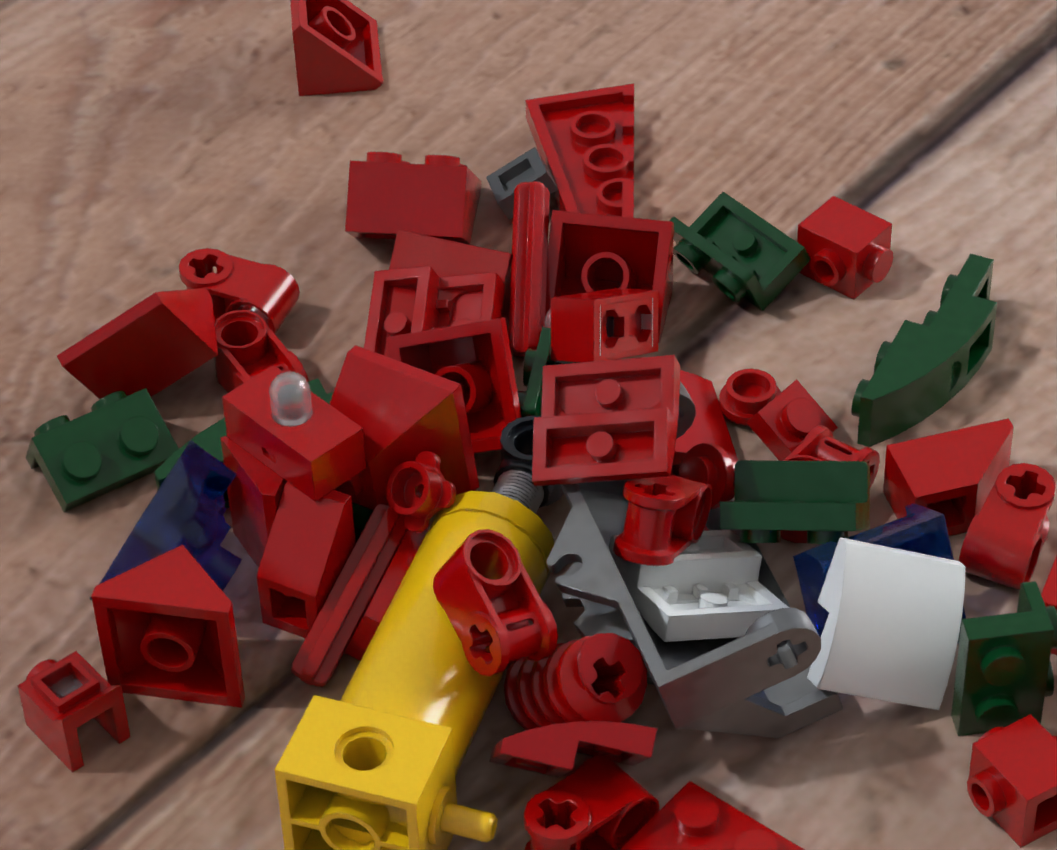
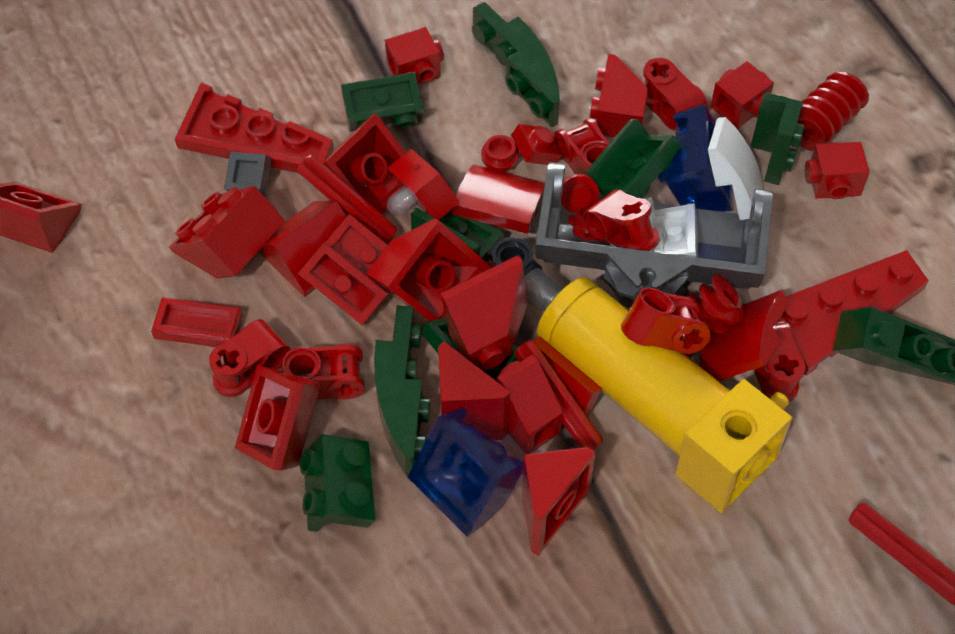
camera: 65 degrees left, 15 degrees up
red window [17,651,131,773] -> none
red piece [222,365,366,502] -> none
red plate [386,451,456,532] -> none
red slope [532,355,680,486] -> none
none -> red tile [151,297,243,347]

